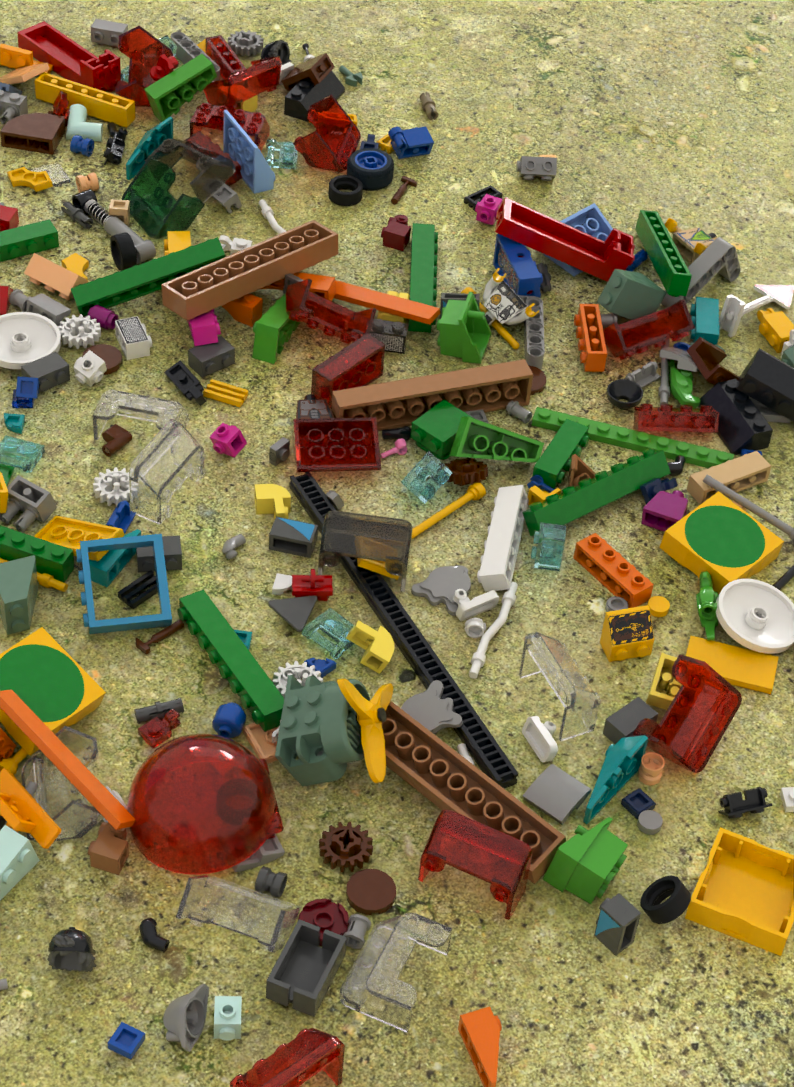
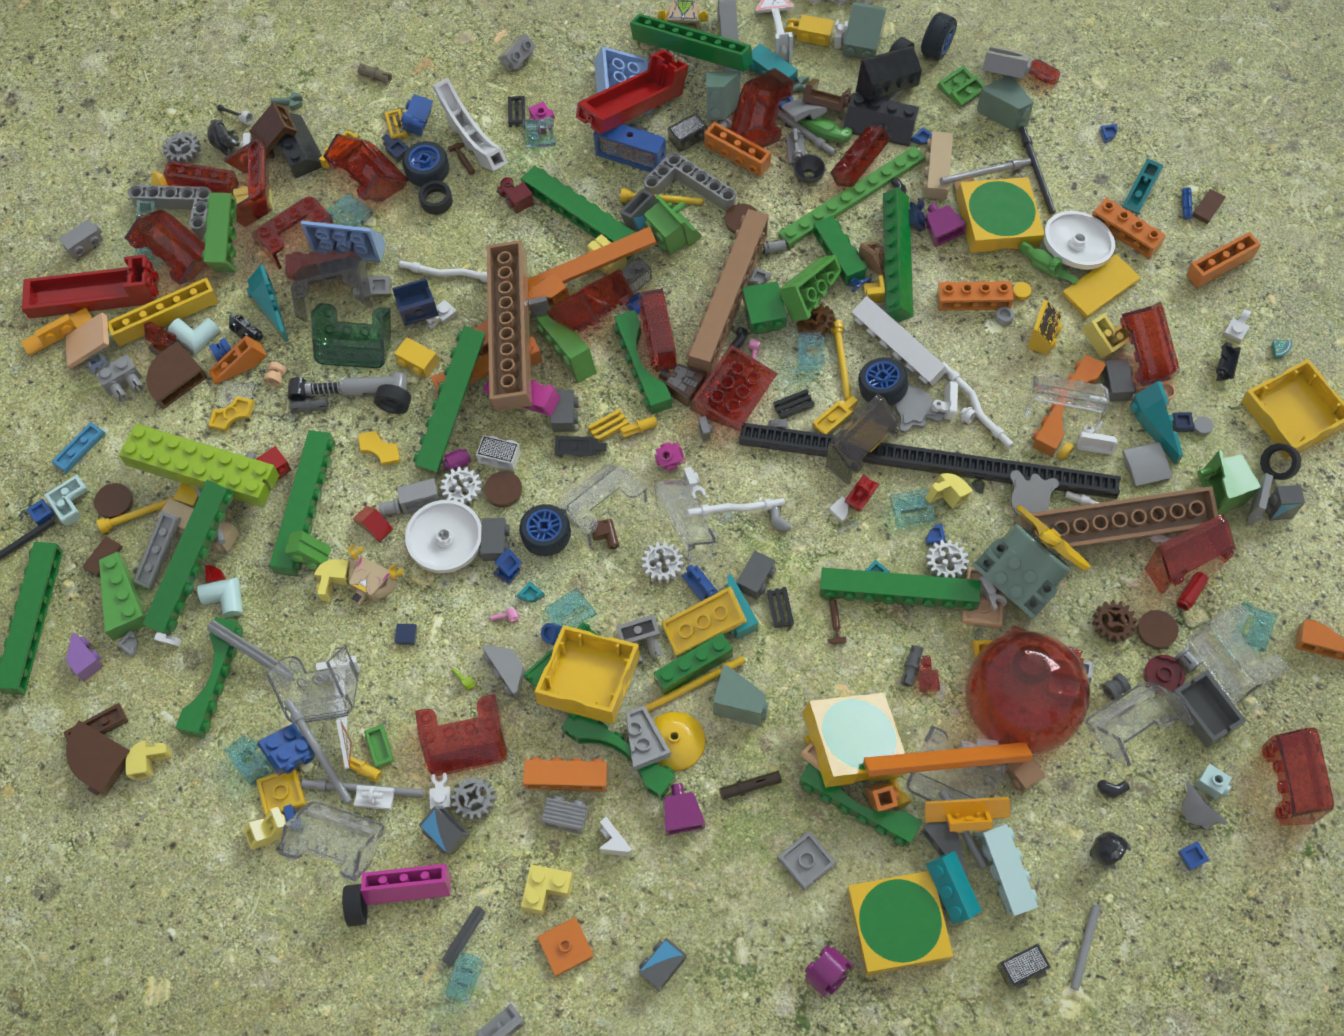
camera: 45 degrees left, 20 degrees up
light nougat brick [24,253,88,301] -> none
white brick [74,350,107,387] -> none
dark azure window [76,534,172,634] -> none
black arm [107,122,128,140] -> none
tan panel [109,199,130,226] -> none
red hips [150,54,179,81] -> none
blue head [212,703,246,739] -> none
light yellow brick [254,484,291,520] -> none
dark grey piece [268,595,317,632] -> none
dark grey brick [269,517,318,558] -> none
torso [483,268,539,325] -> none
clear light blue brick [531,522,566,571] -> none
none -> orange slope [209,335,267,384]
none -> dark blue panel [392,278,439,326]
none -> white arch [432,78,508,171]
none -> wheel [519,504,571,557]
none -> clear light blue plate [522,117,557,147]
none -> green arch [613,310,672,415]
none -> yellow axle [620,415,658,438]
none -> brick [668,113,708,153]
none -> white plate [684,466,706,502]
none -> white bar [685,498,785,517]
none -> black tile [773,389,815,419]
none -> wheel [858,357,908,407]
none -> orange arch [1032,354,1106,458]
none -> yellow tile [1057,442,1074,461]
none -> red piece [1176,572,1209,611]
none -> clear light blue plate [1230,602,1277,652]
none -> light grey slope [1248,473,1273,525]

